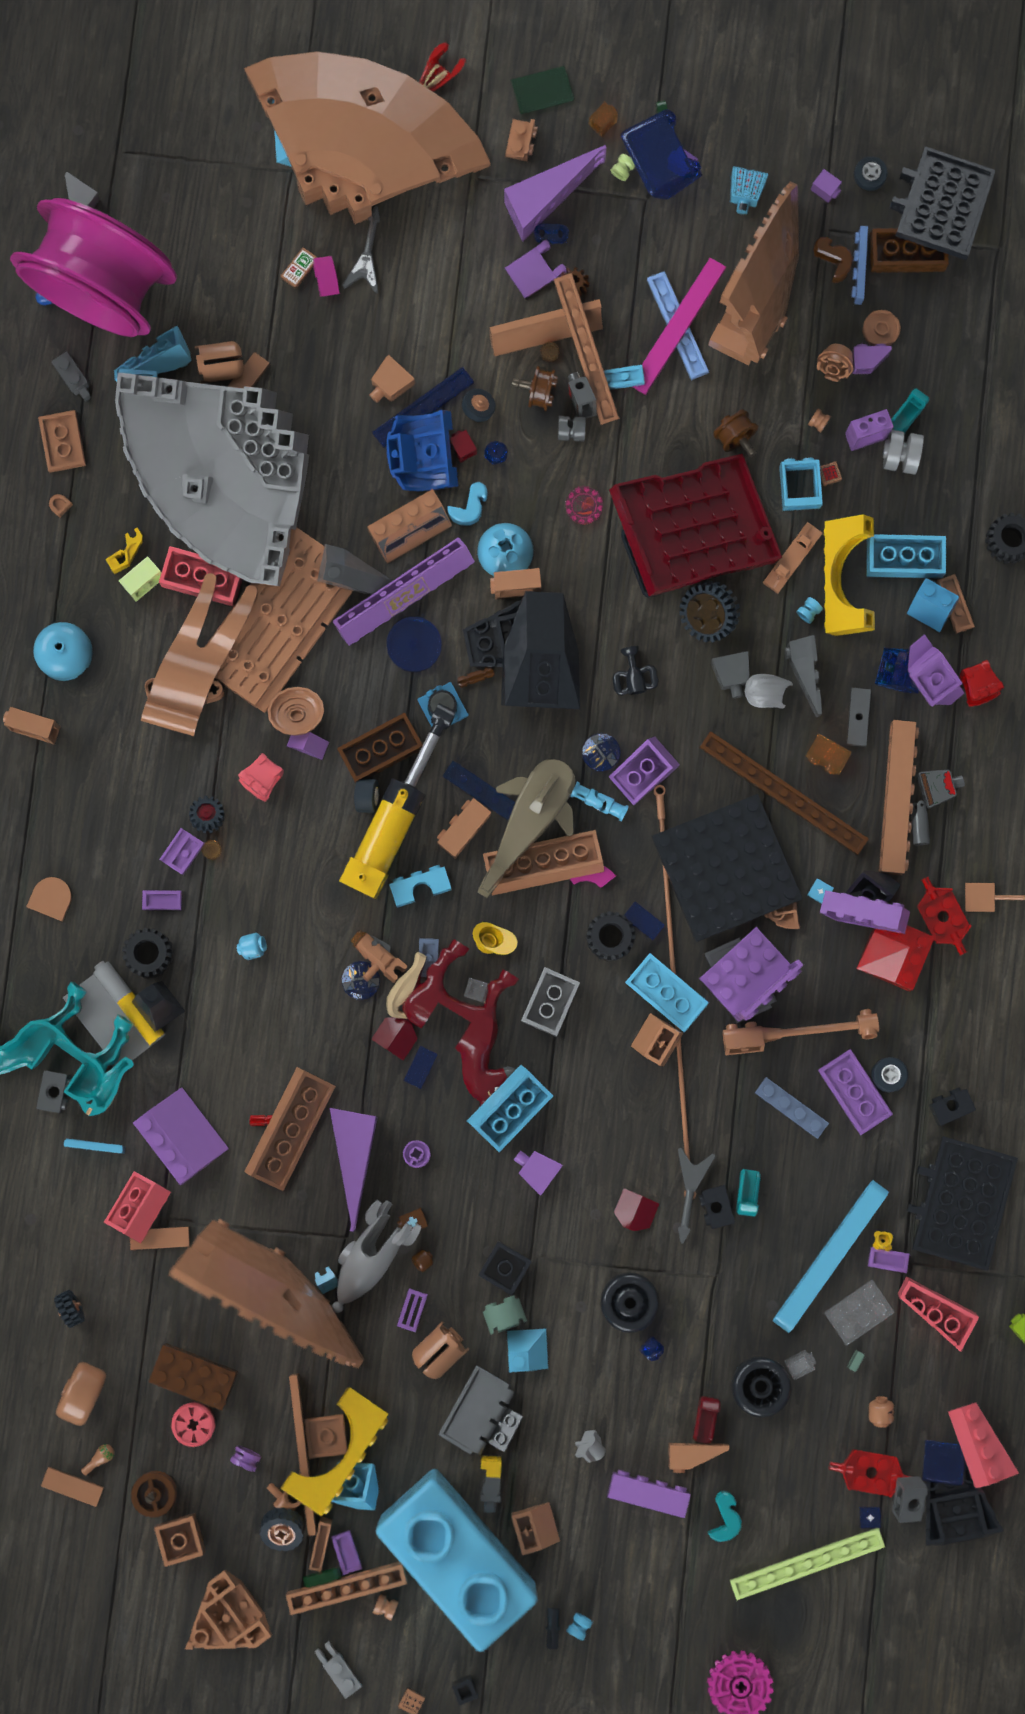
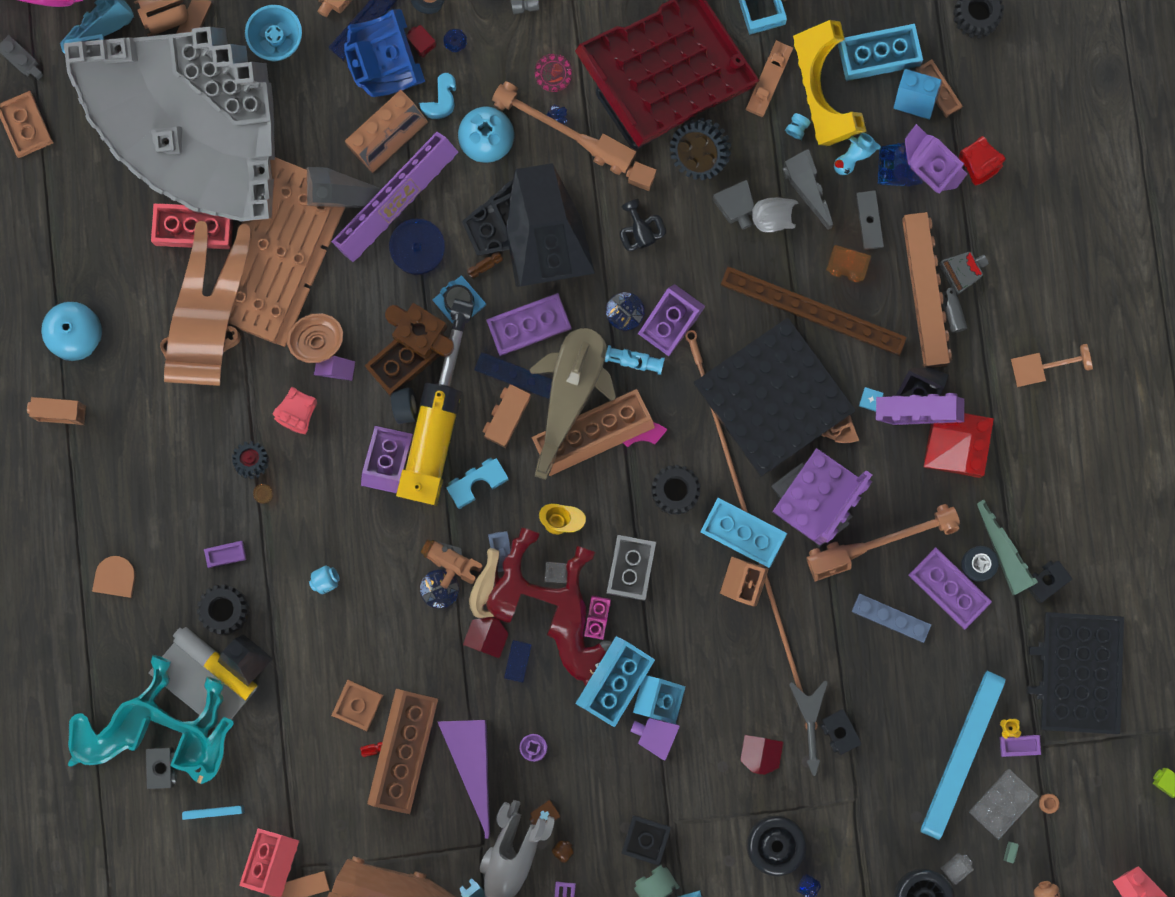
camera: 10 degrees left, 0 degrees up
nougat tile [49,494,73,518] -> none
yellow piece [106,527,143,574] -> none
yellowish green hinge [119,556,162,601] -> none
medium lavender slope [133,1087,229,1185] -> none
medium lavender plate [159,828,205,875] -> none
nougat window [490,568,541,599] -> none
clear blue tile [624,902,665,940] -> none
teal animal [736,1169,761,1217] -> none
coral wedge [897,1277,979,1352] -> none
red plate [917,876,971,955] -> none
none -> medium azure piece [245,5,302,61]
none -> nougat tile [331,680,384,731]
none -> medium lavender slope [361,426,413,493]
none -> reddish brown brick [385,303,454,360]
none -> medium lavender tile [486,293,572,356]
none -> nougat bar [492,81,636,175]
none -> clear blue plant [546,104,568,125]
none -> dark pink slope [584,596,611,640]
none -> nougat brick [626,161,657,191]
none -> medium azure slope [633,675,686,724]
none -> medium azure animal [834,133,881,175]
none -> sand green wedge [977,500,1038,596]
none -> nougat tile [1039,794,1060,814]

